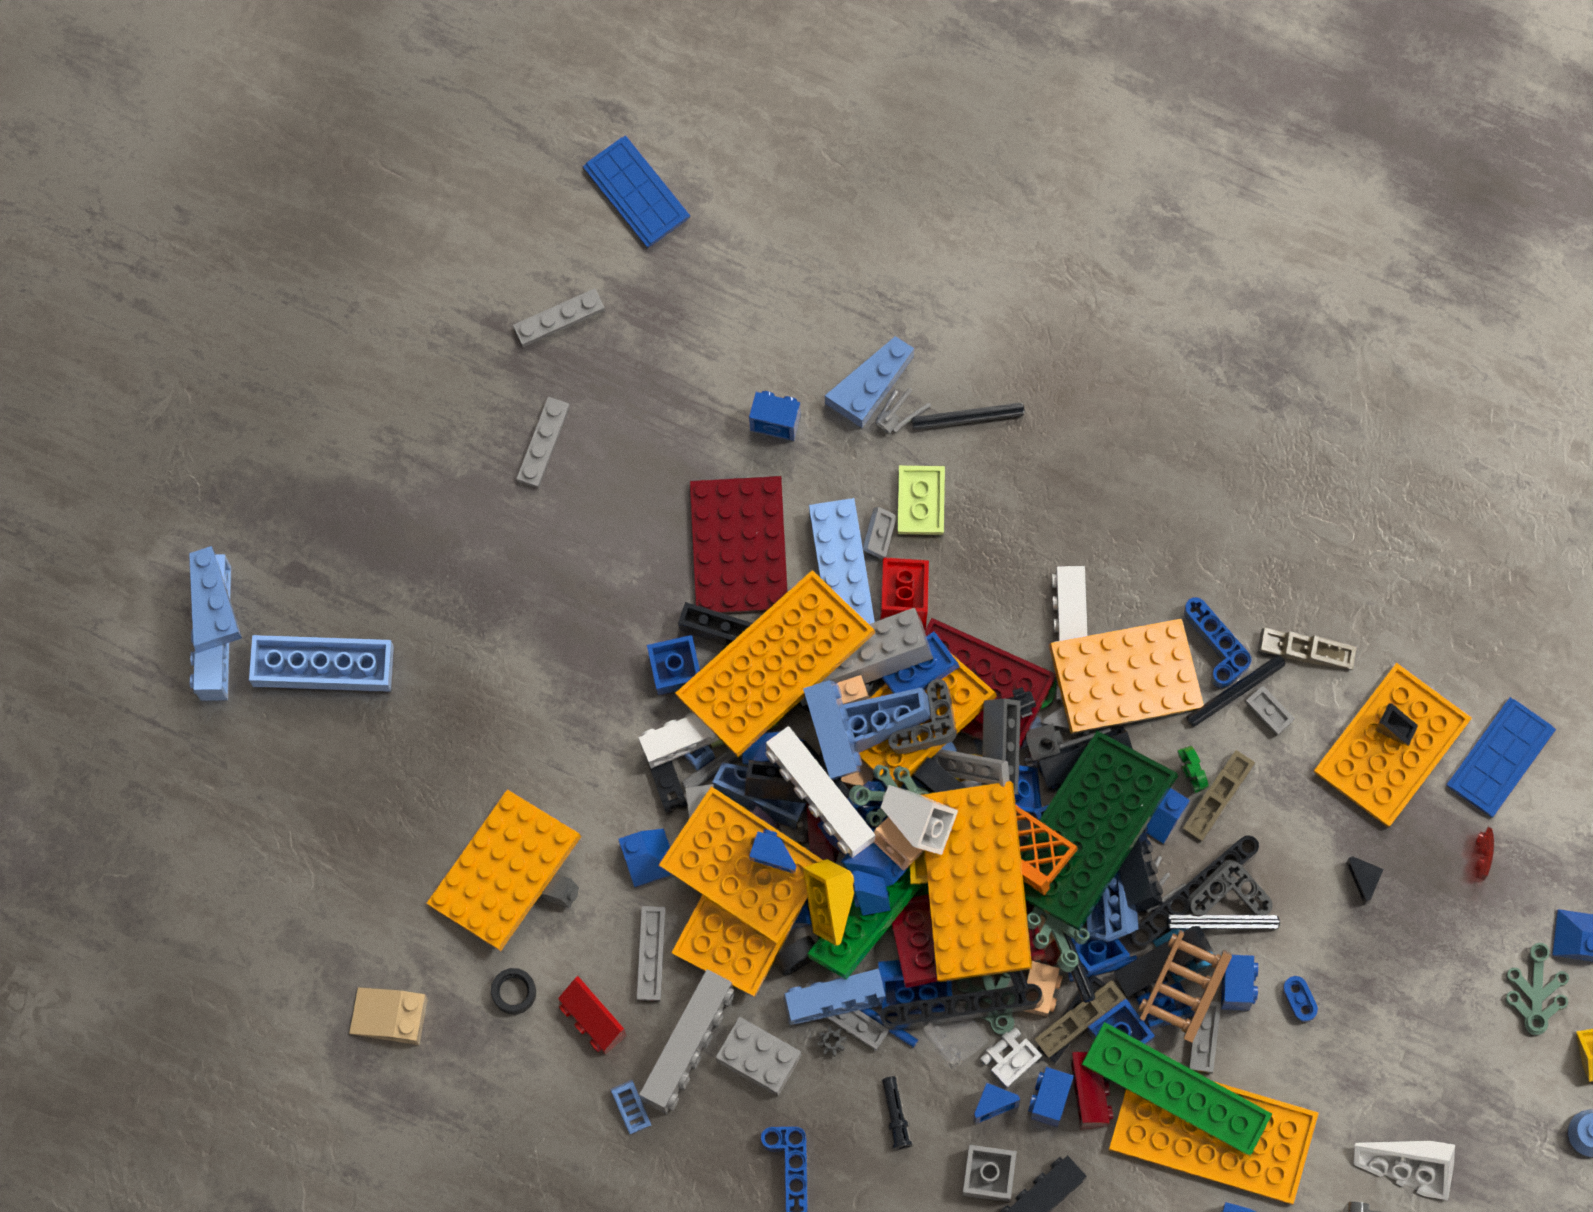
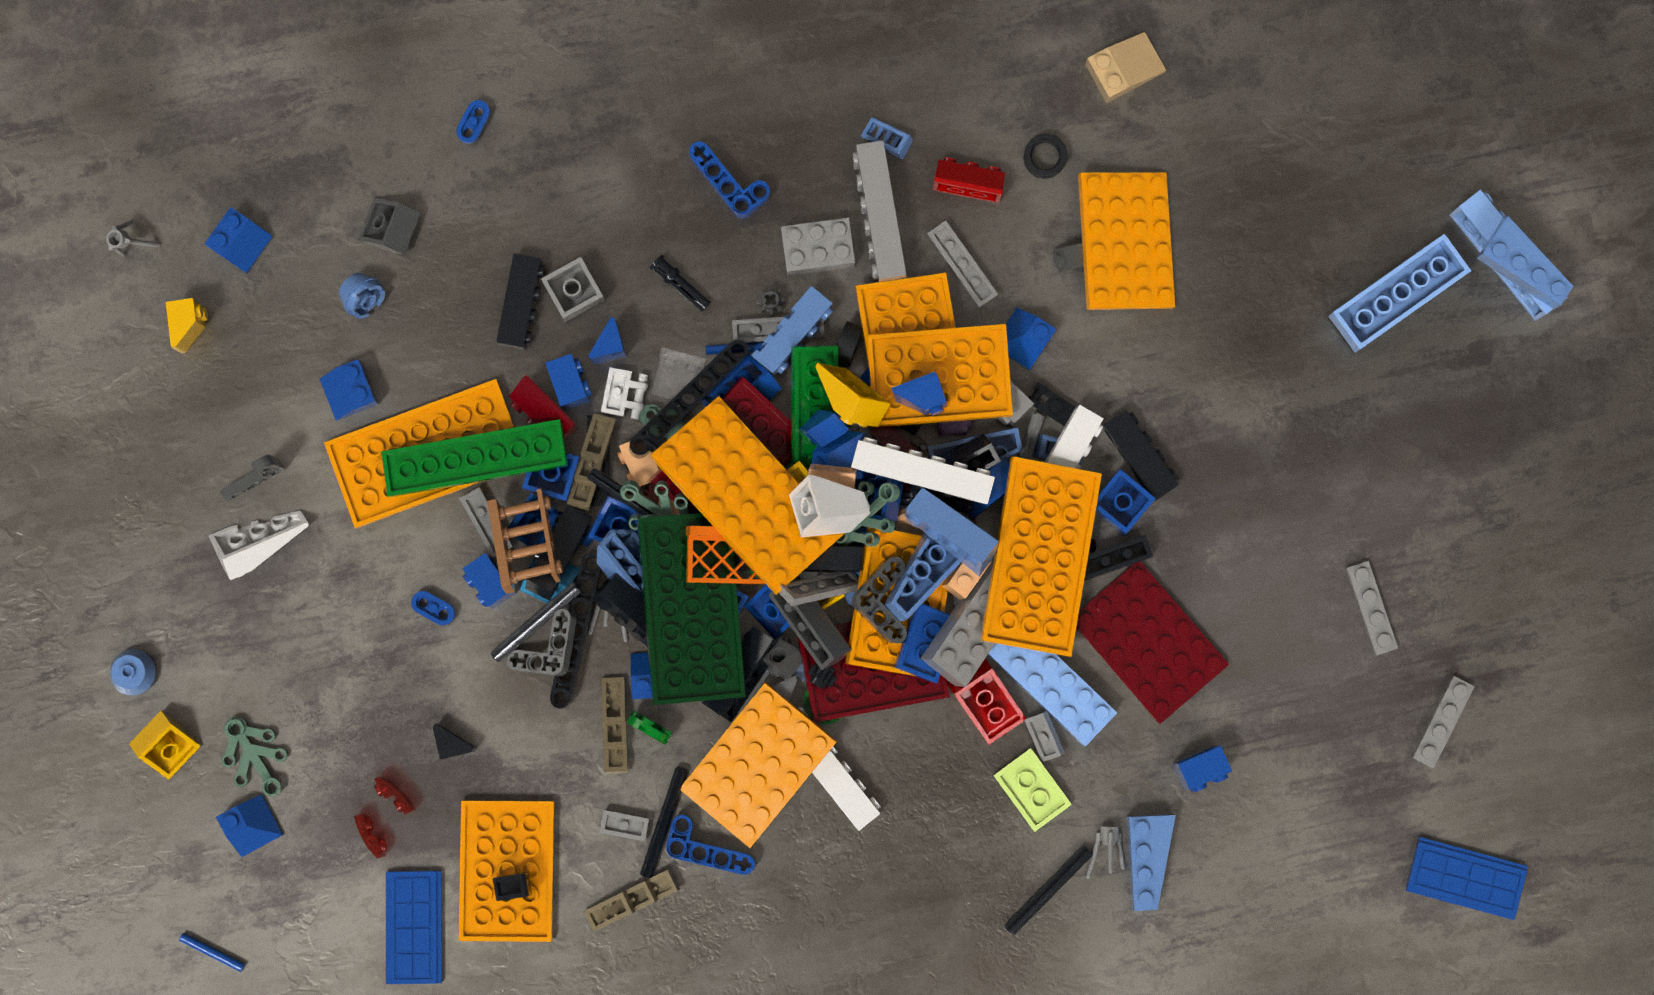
camera: 140 degrees right, 10 degrees up
none -> clear red slope [374,777,416,815]
none -> black brick [1103,410,1179,502]

